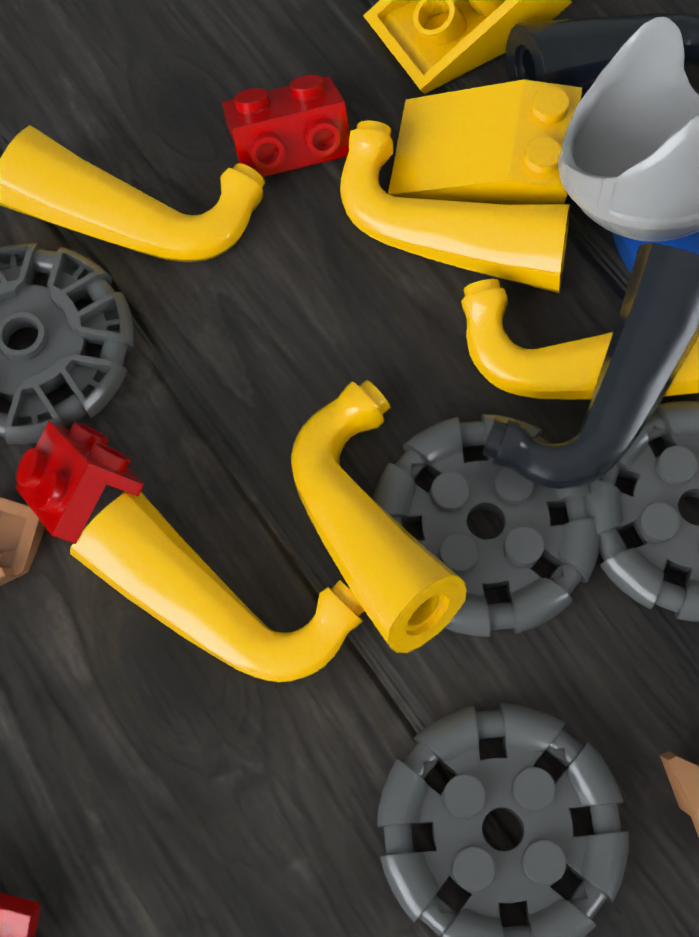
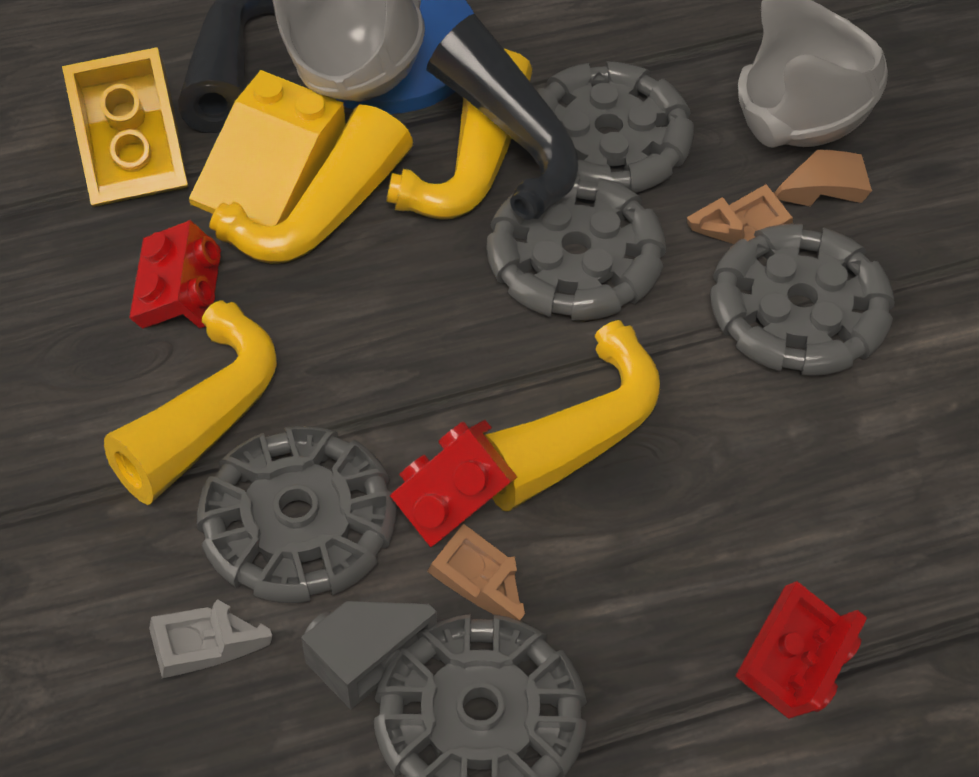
camera: 75 degrees left, 15 degrees down
yellow animal [291,380,467,653] -> none
none -> medium nougat slope [687,184,793,244]

